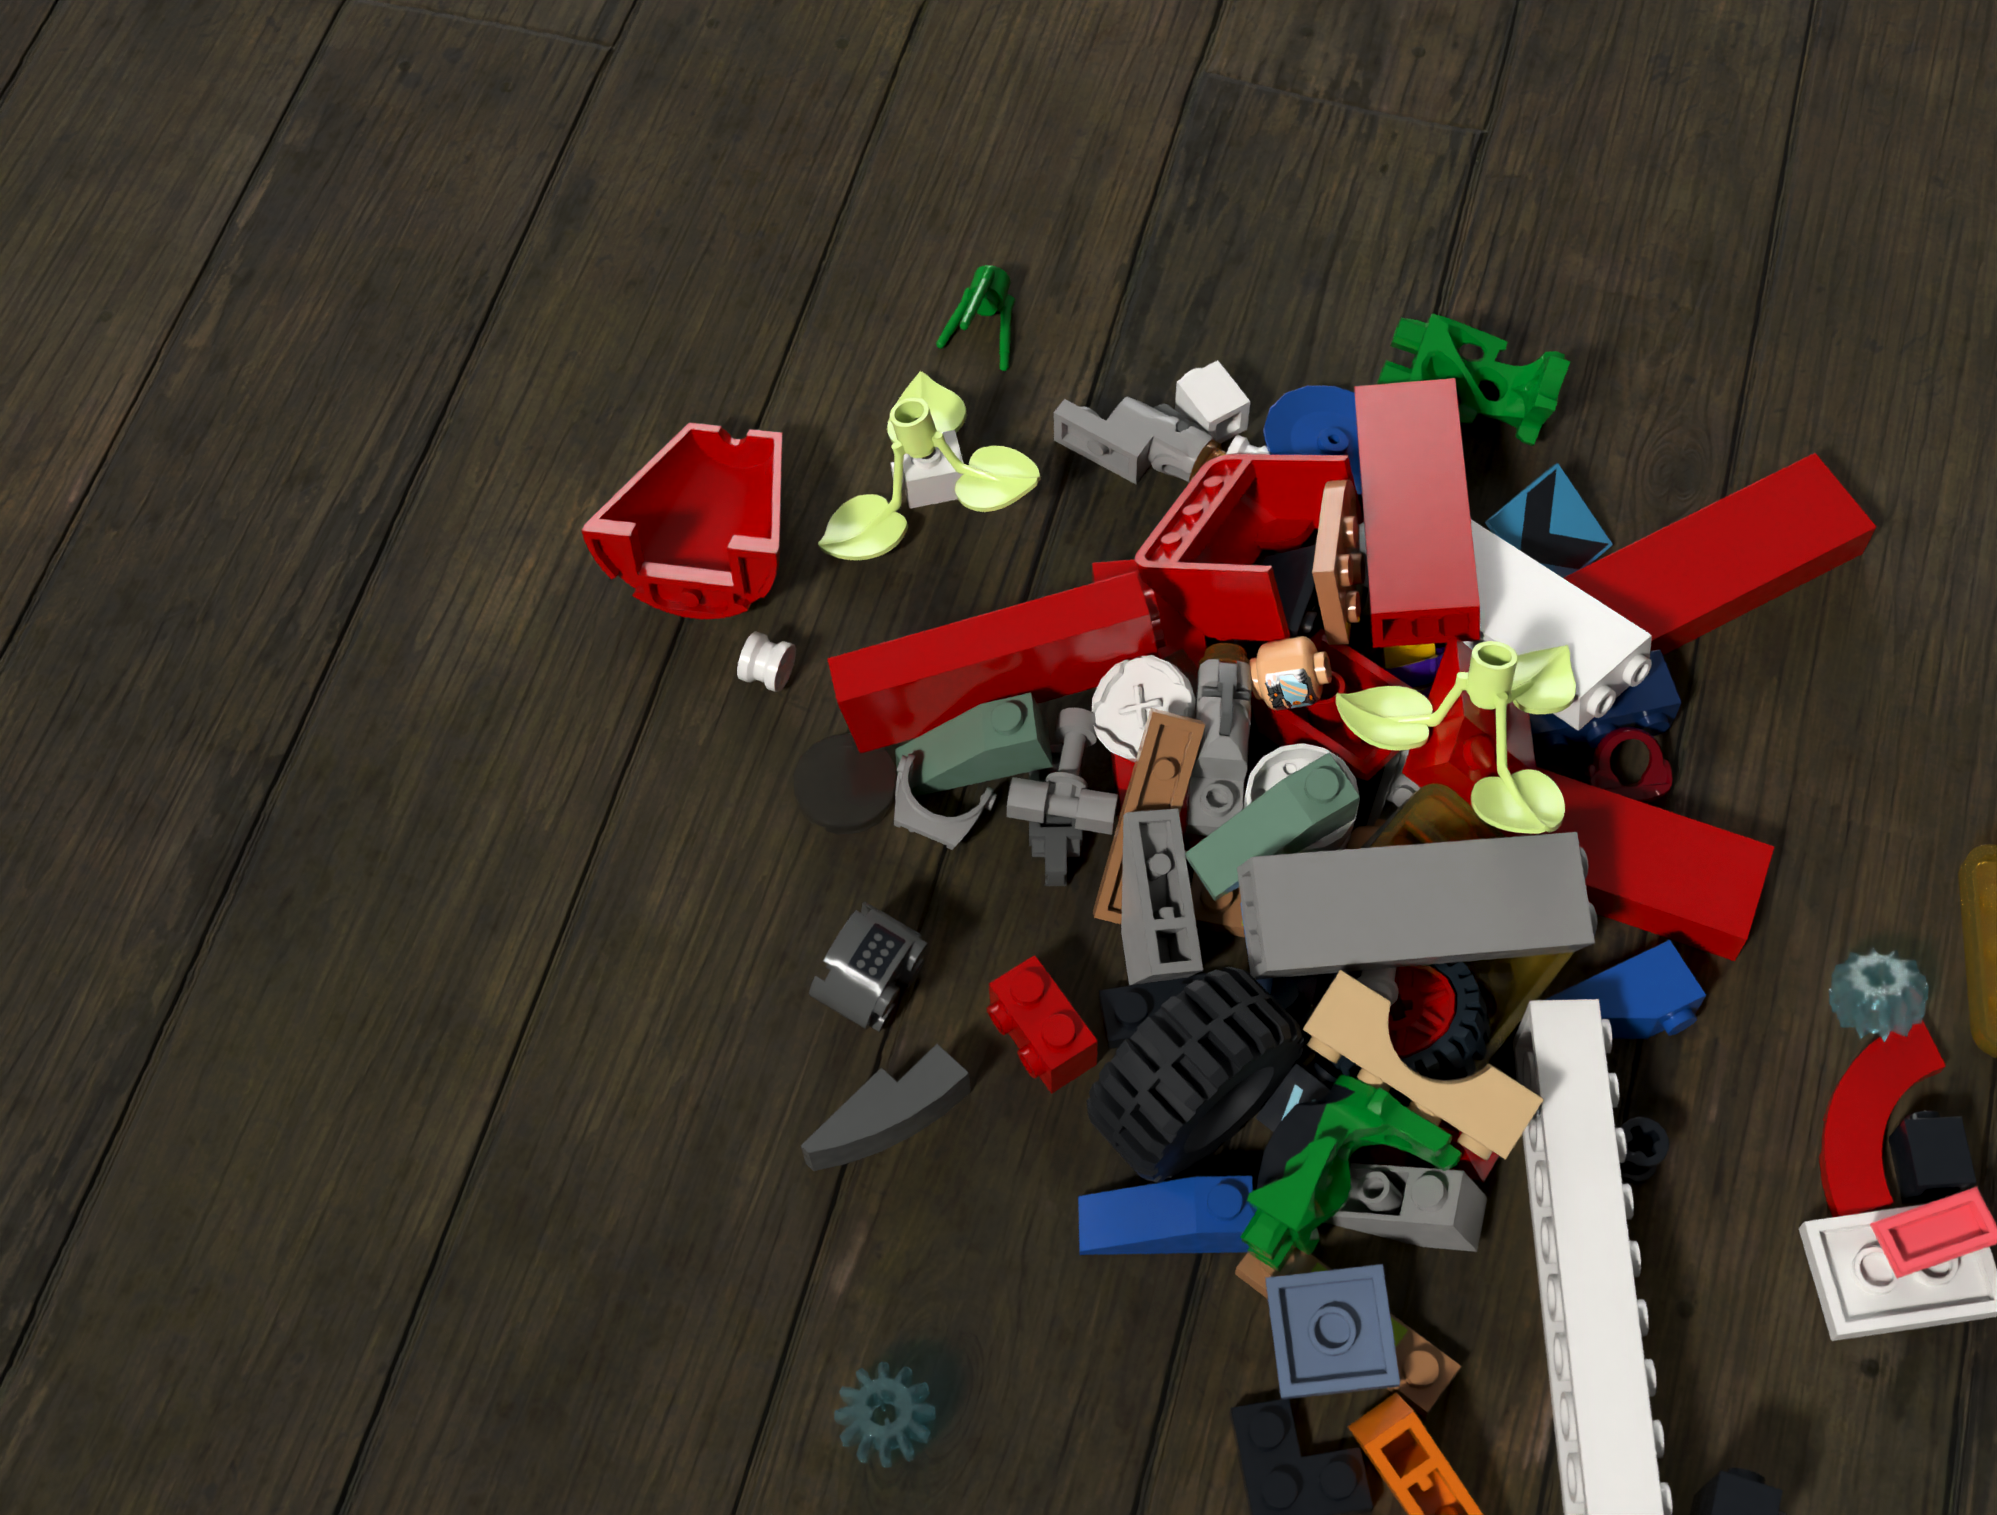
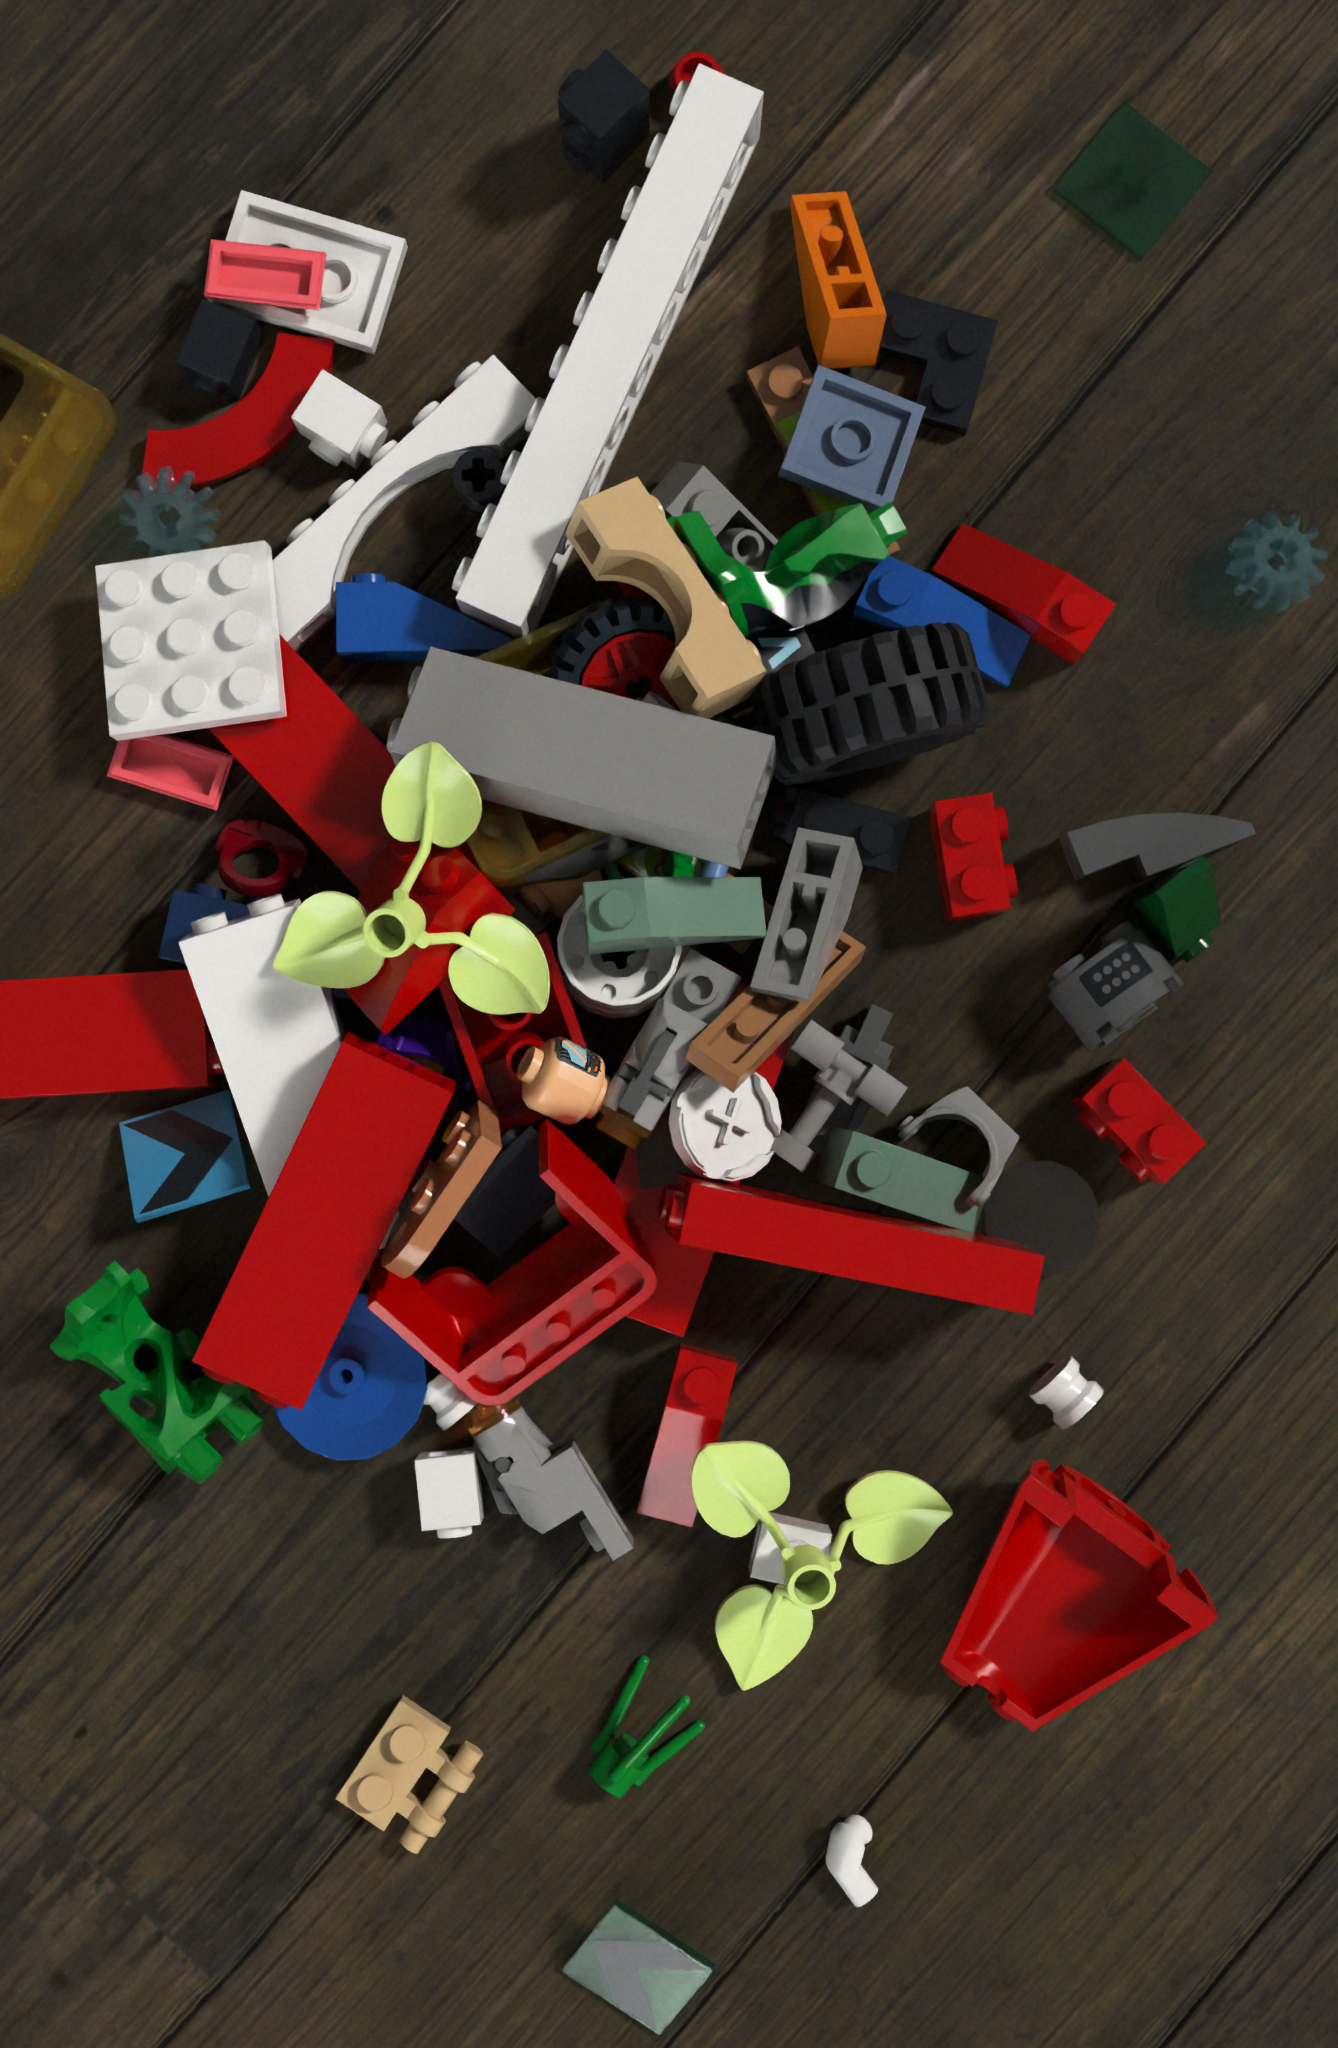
camera: 160 degrees left, 25 degrees up
none -> white plate [95,540,287,741]
none -> coral tile [107,734,235,811]
none -> white arch [272,355,536,652]
none -> white brick [291,369,388,469]
none -> tan plate [335,1695,484,1854]
none -> clear green piece [562,1899,717,2036]
none -> slope [636,1343,738,1527]
none -> white arm [826,1814,878,1907]
none -> red slope [930,523,1116,665]
none -> red brick [1071,1058,1206,1184]
none -> dark green slope [1122,855,1222,963]

